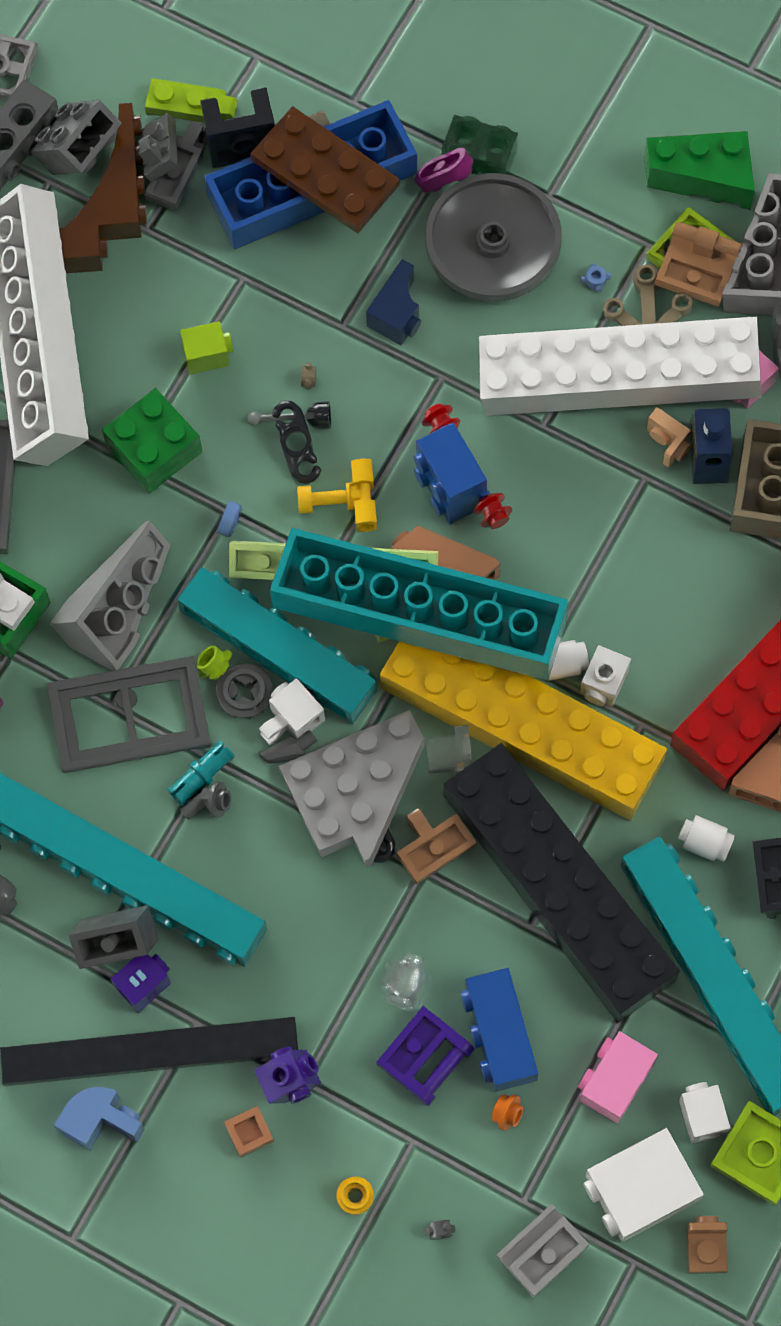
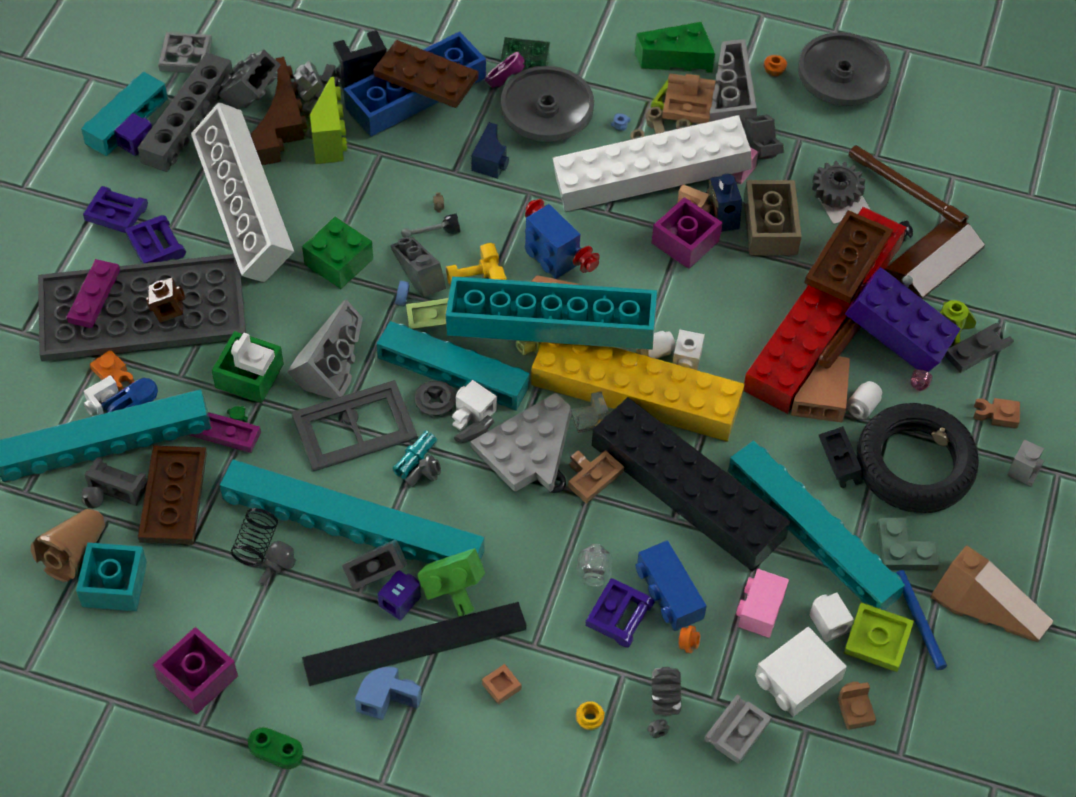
camera: 15 degrees left, 15 degrees down
lime hinge [145,78,238,123] -> none
lime brick [180,321,234,374] -> none
lime plate [196,645,232,680] -> none
dark purple brick [254,1046,322,1104] -> none
black piece [272,400,321,484] -> none
white brick [678,815,735,862] -> none
none -> lime slope [310,77,347,164]
none -> dark grey slope [390,237,446,297]
none -> bright green brick [417,548,485,616]
none -> magenta brick [651,197,722,269]
none -> dark grey gear [652,667,681,716]

